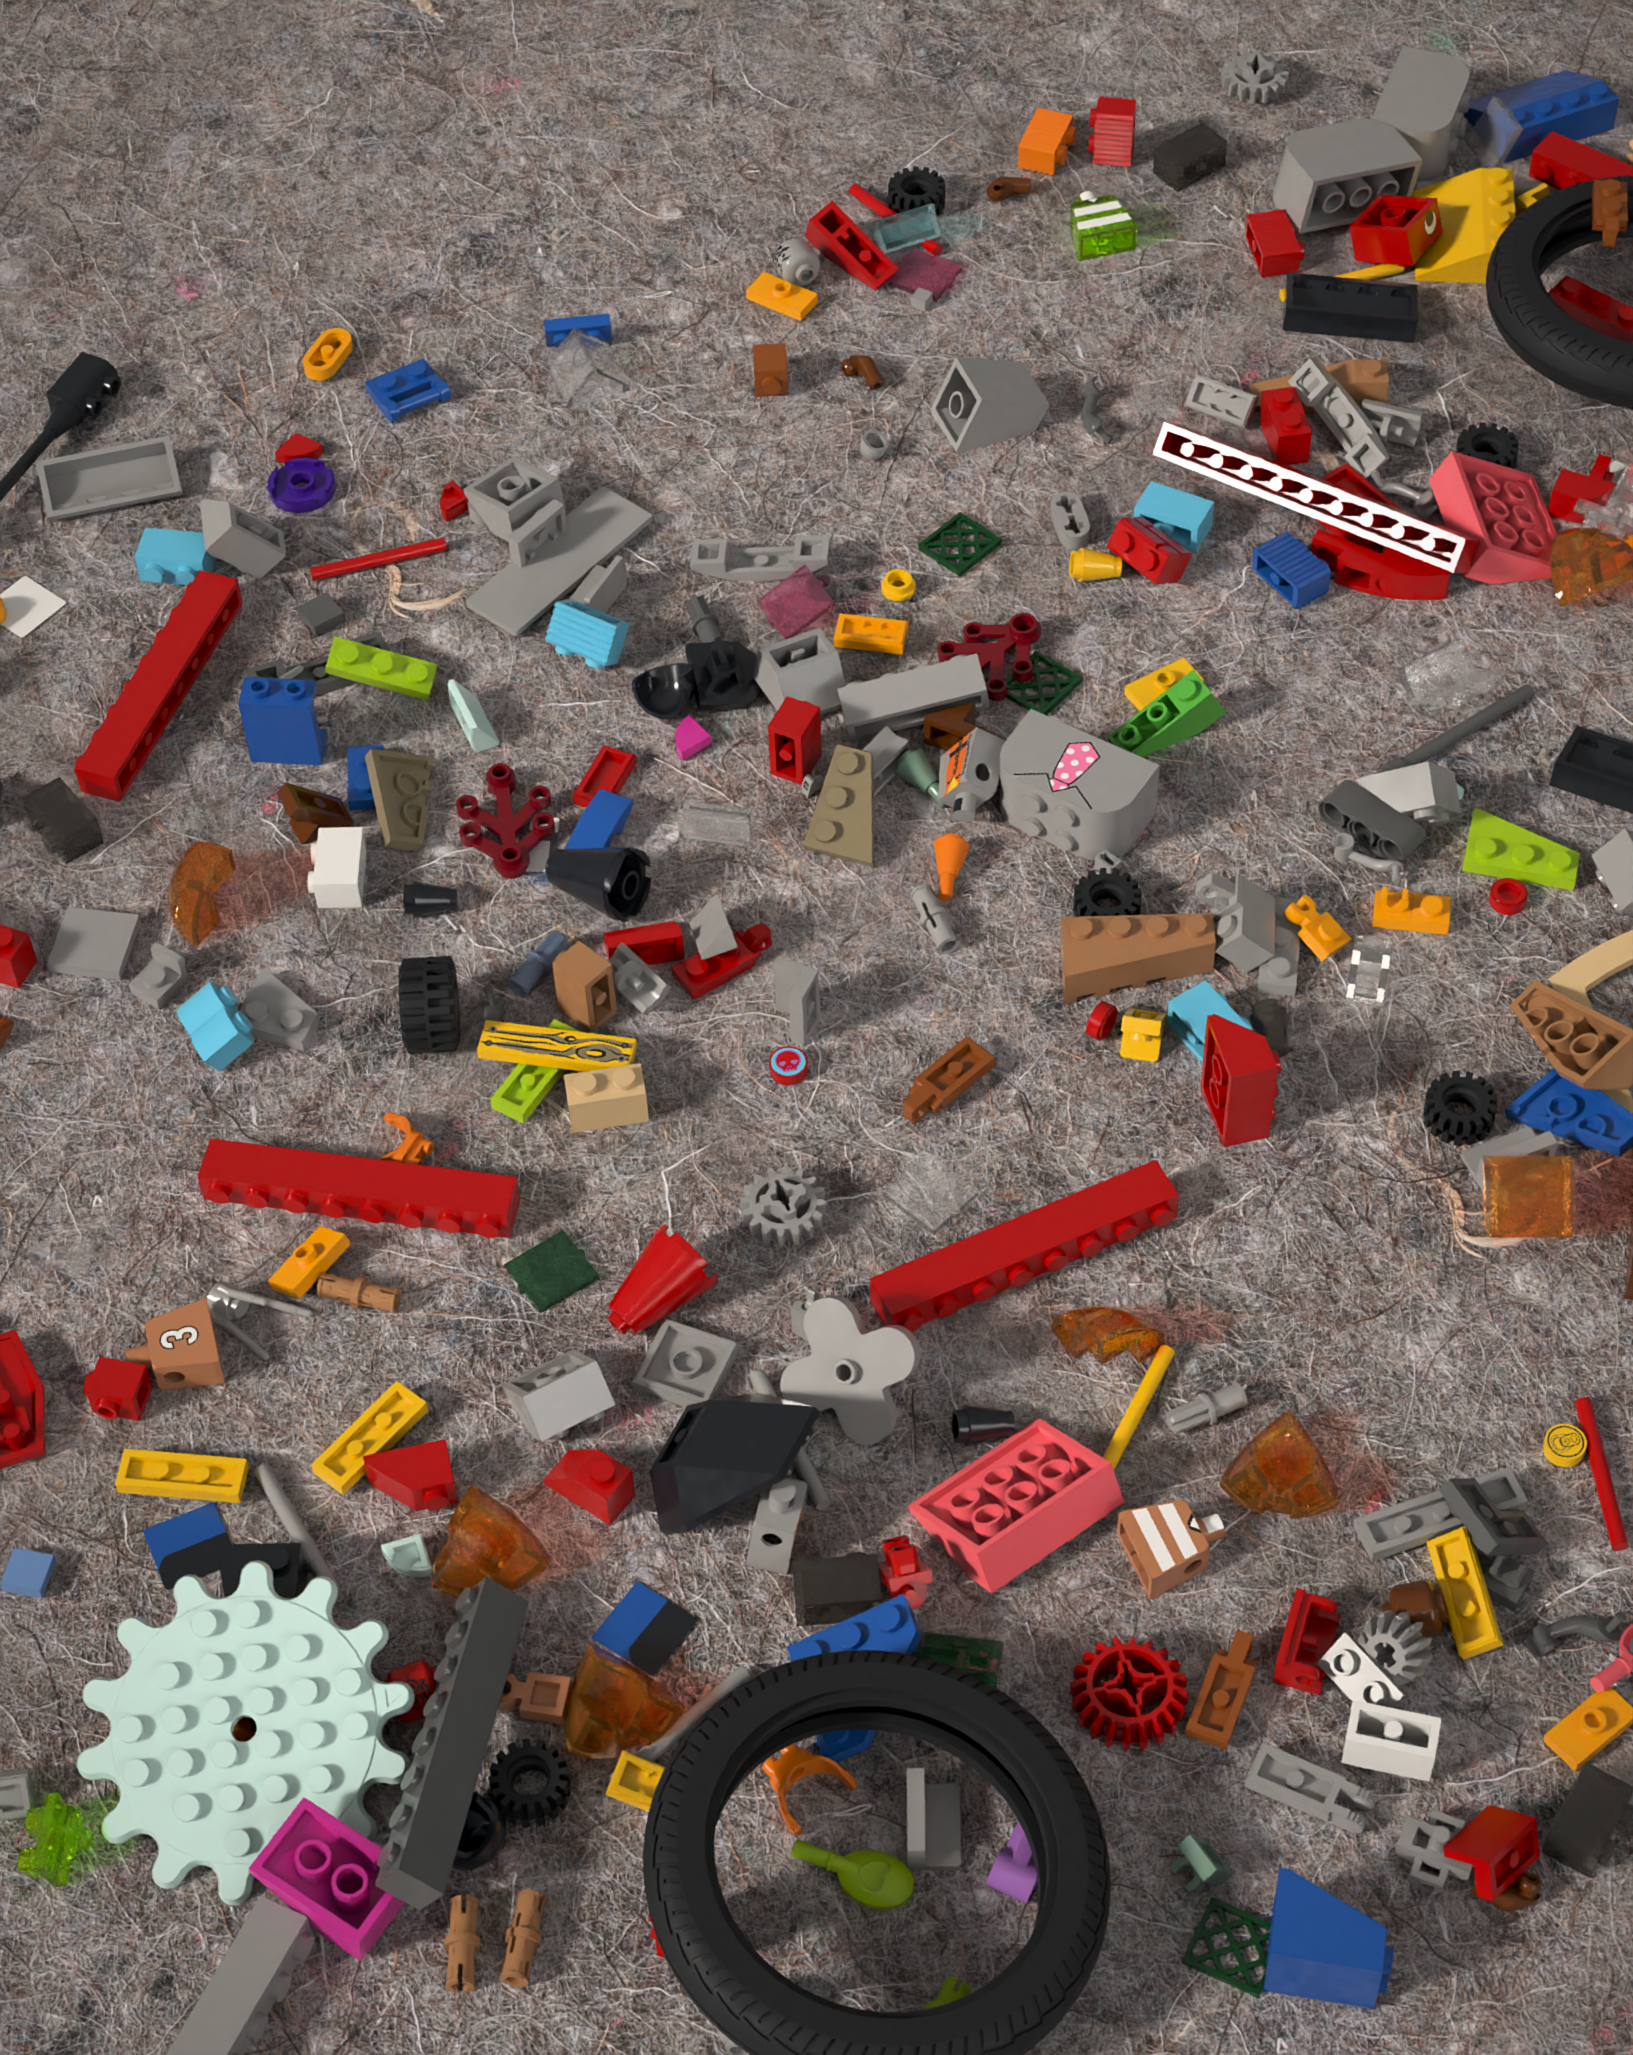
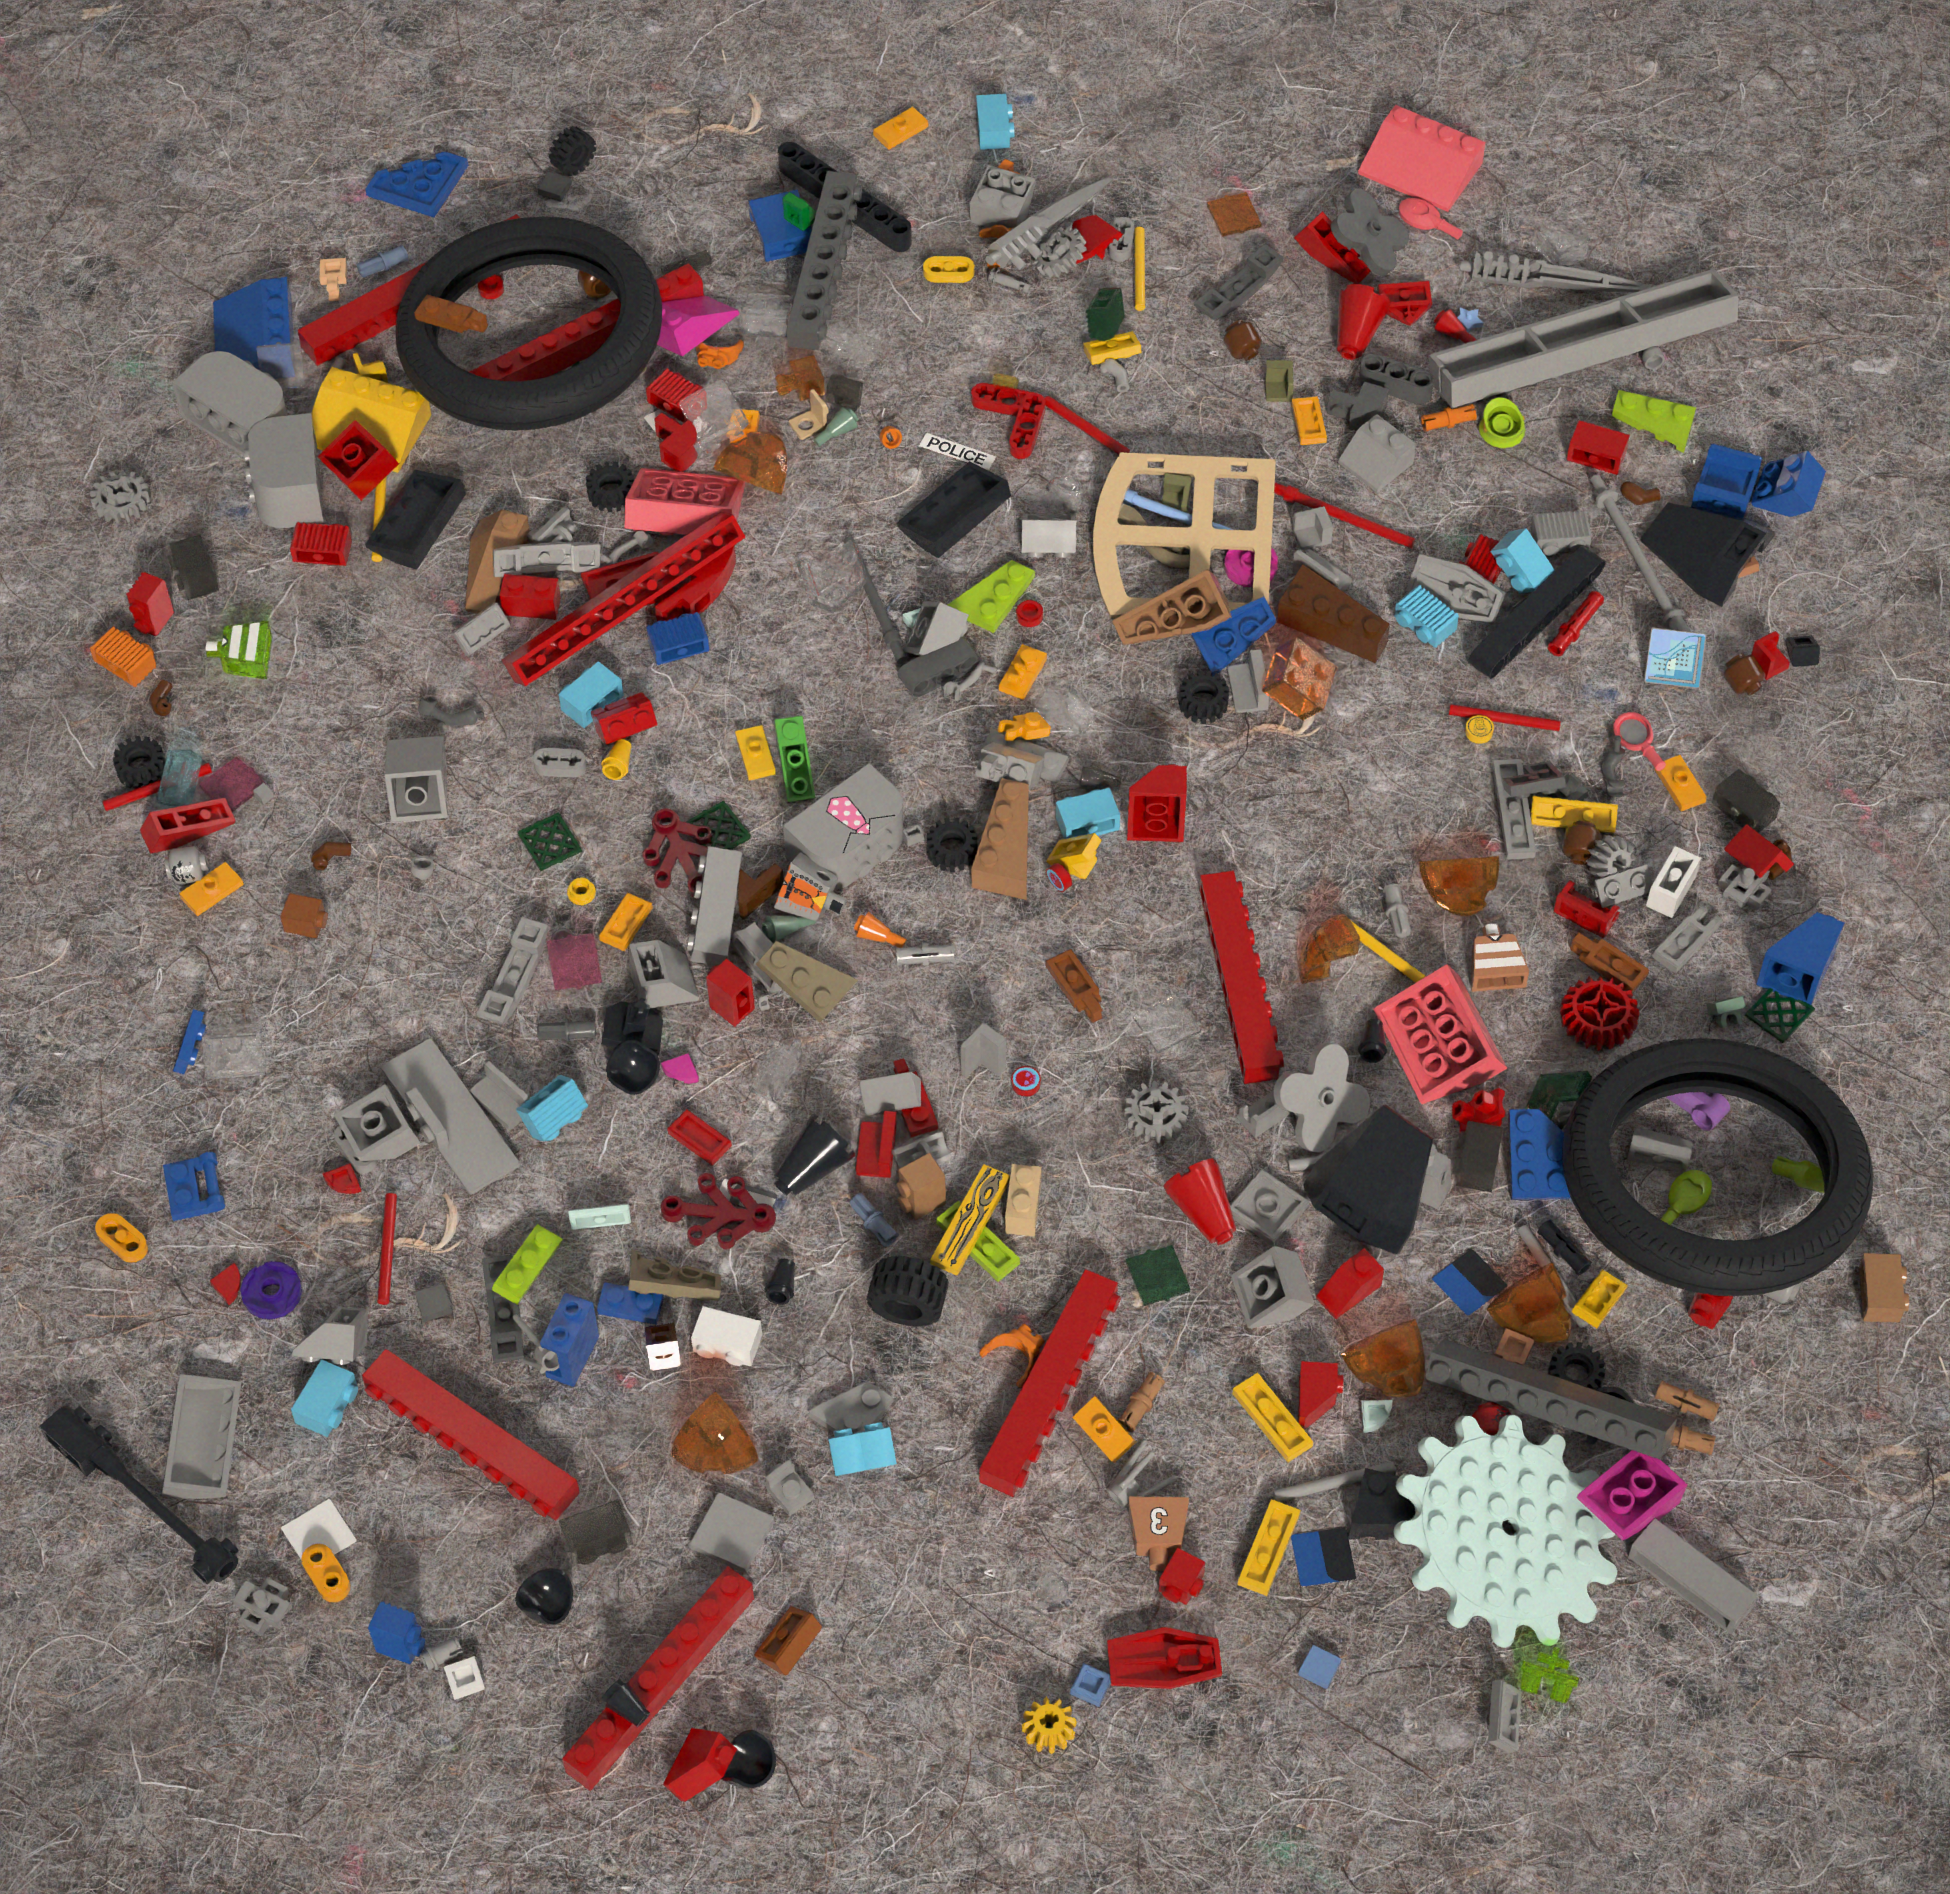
camera: 75 degrees left, 5 degrees up
blue slope [565,789,634,849] -> none

